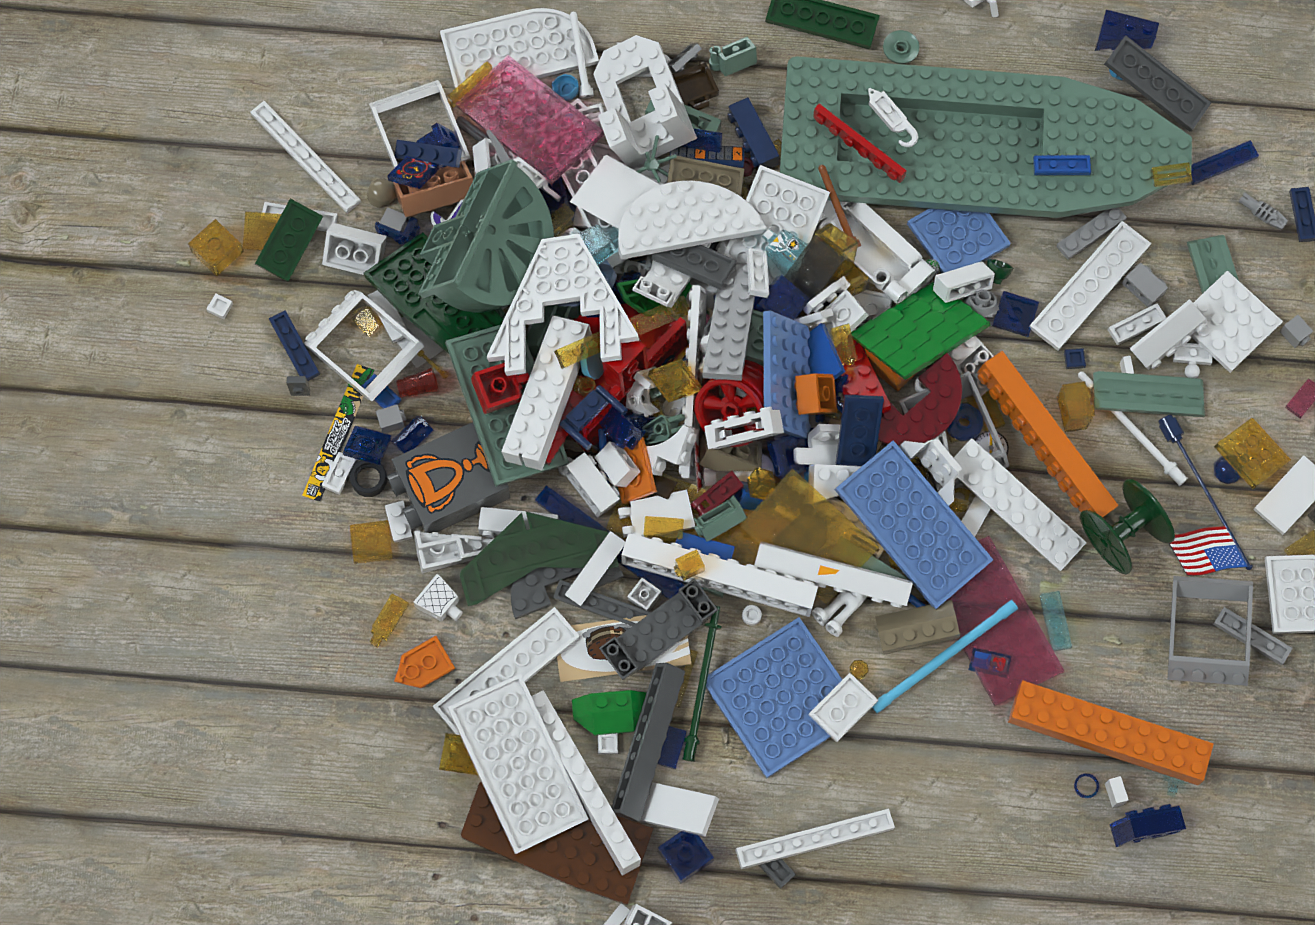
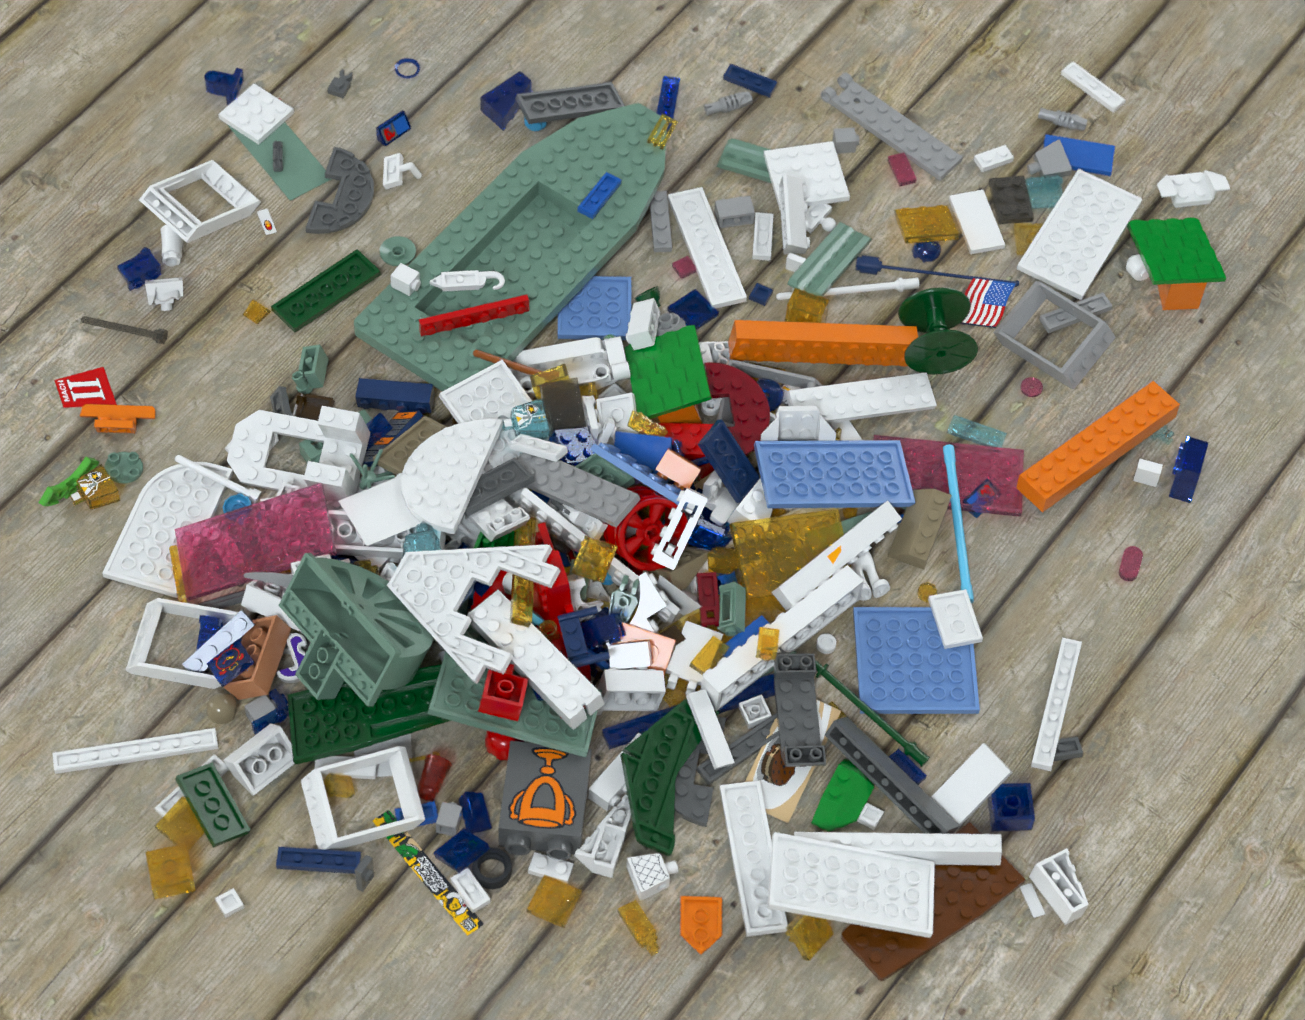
camera: 60 degrees left, 15 degrees down
clear blue piece [1074,773,1099,798] -> none
none -> white brick [390,263,421,296]
none -> clear pink tile [672,256,697,279]
none -> clear pink wheel [1020,377,1043,397]
none -> clear pink tile [1118,546,1143,581]

